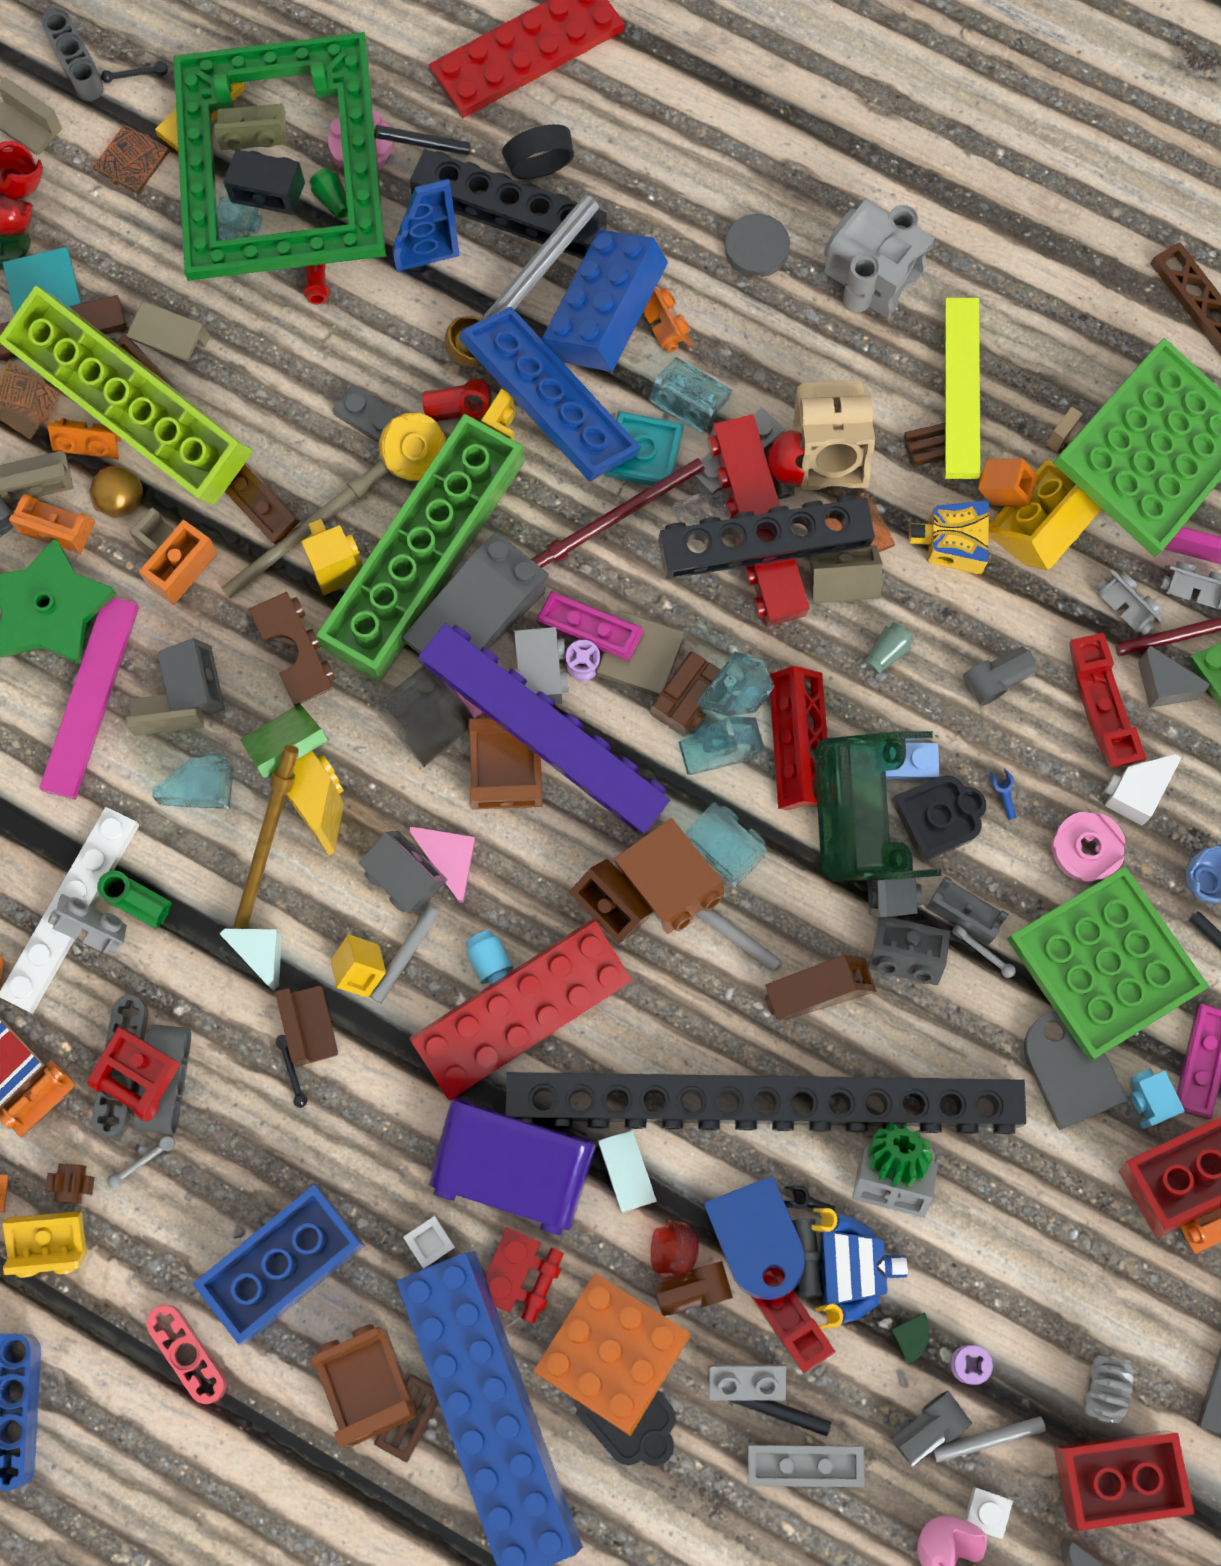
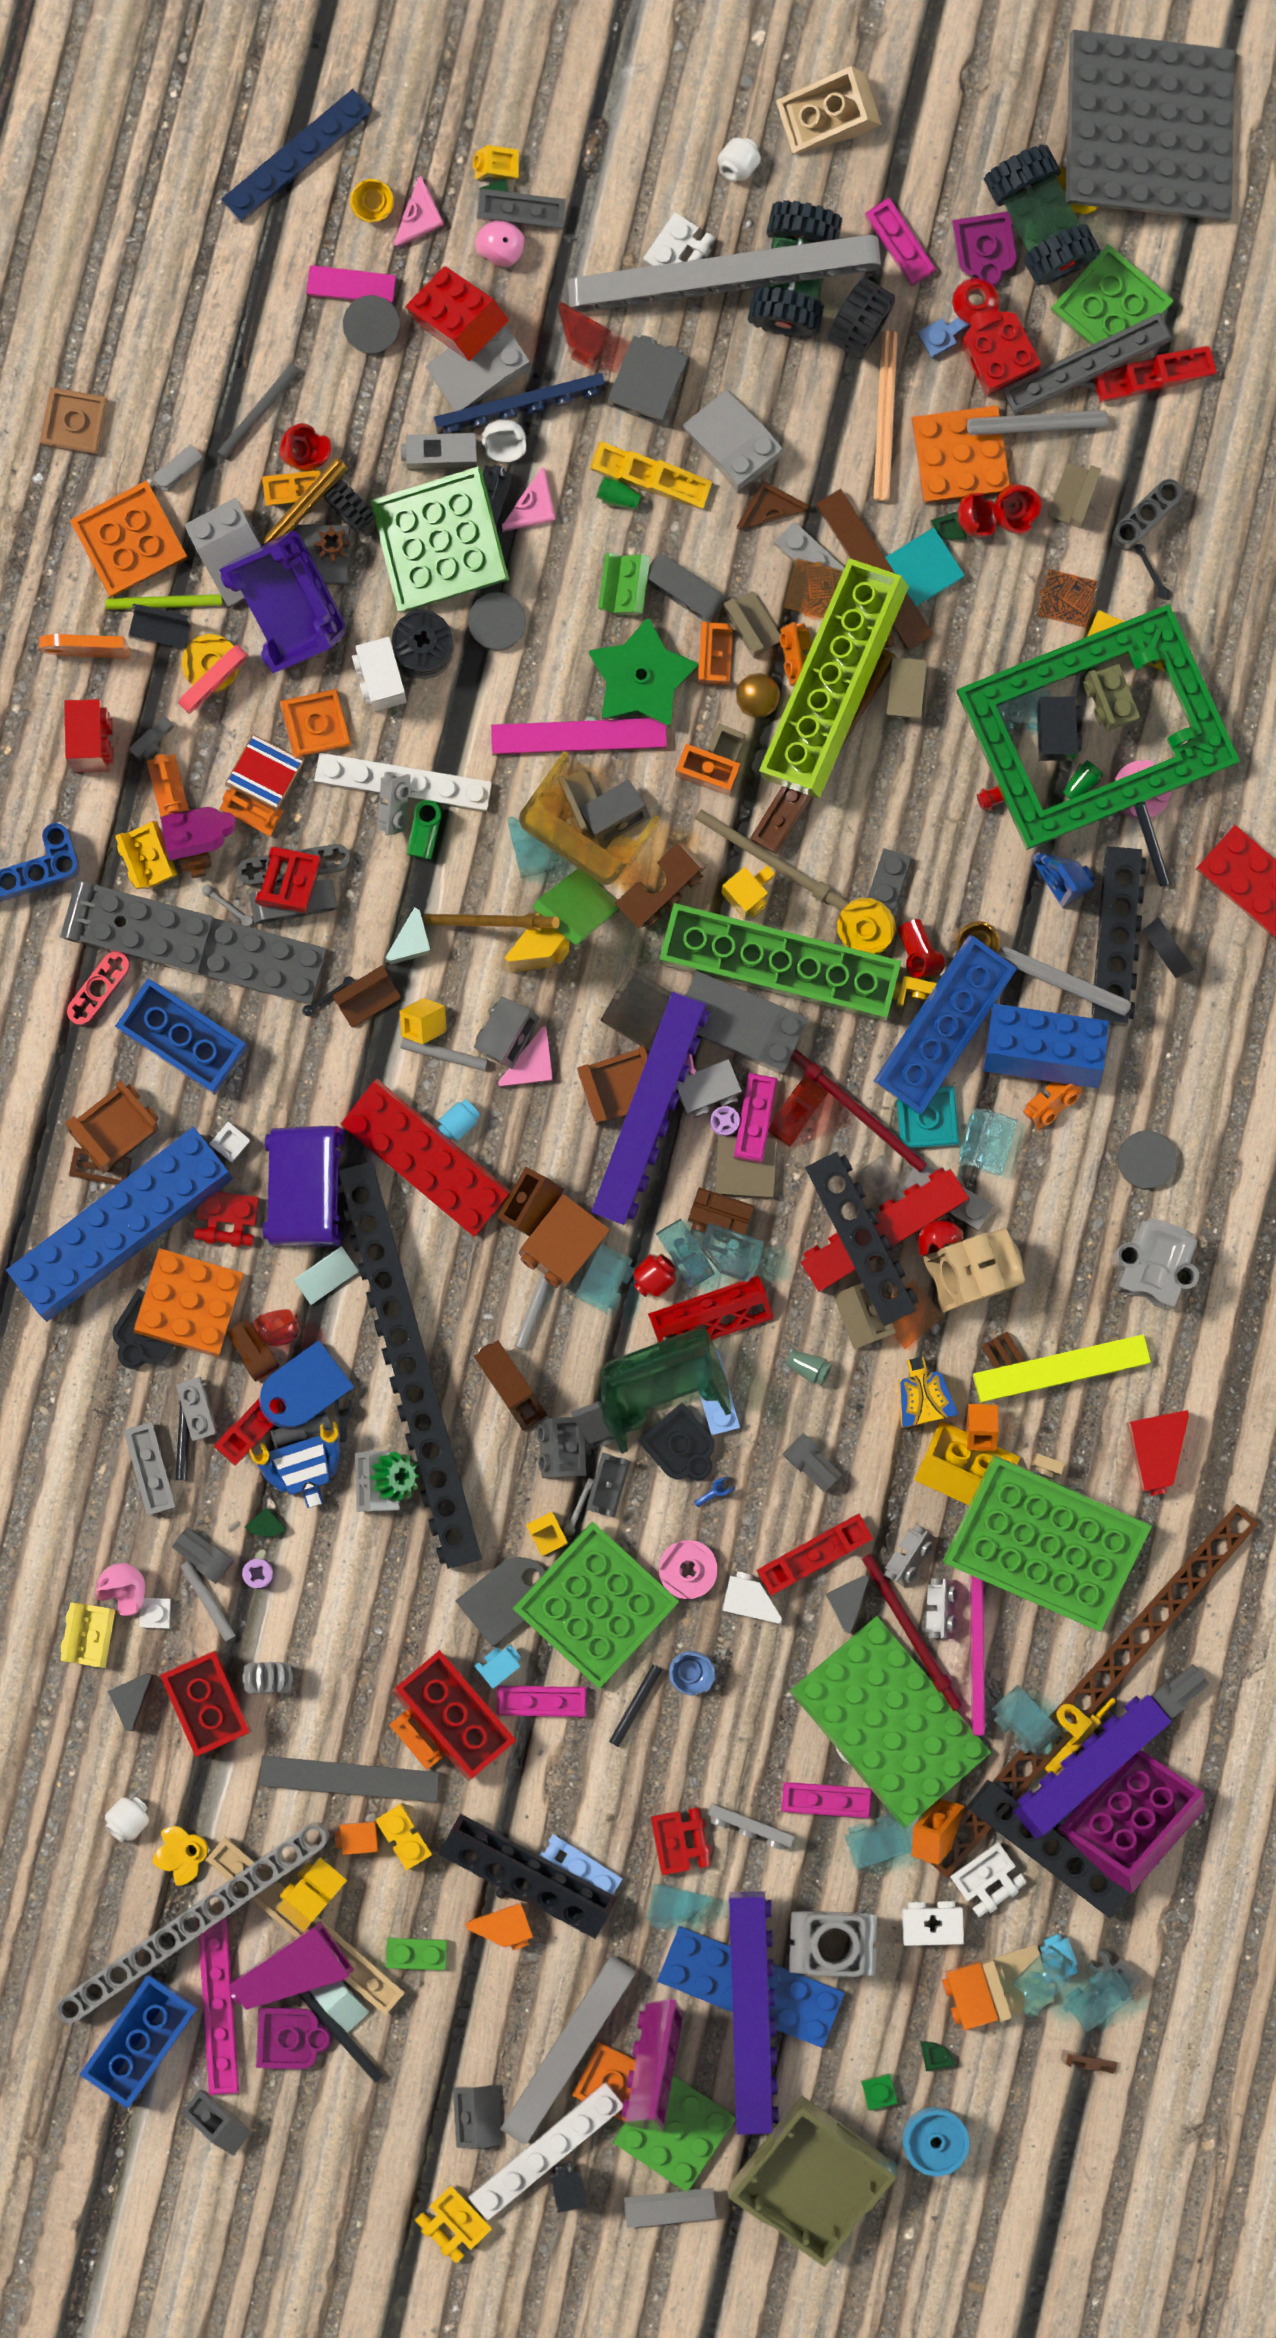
camera: 70 degrees right, 10 degrees up
none -> dark grey hinge [60,881,327,1005]
none -> magenta plate [160,807,236,861]
none -> clear yellow windscreen [519,751,660,885]
none -> yellow panel [526,1512,568,1556]
none -> red head [633,1254,677,1297]
none -> clear red slope [768,1075,829,1147]
none -> red slope [1127,1410,1189,1496]

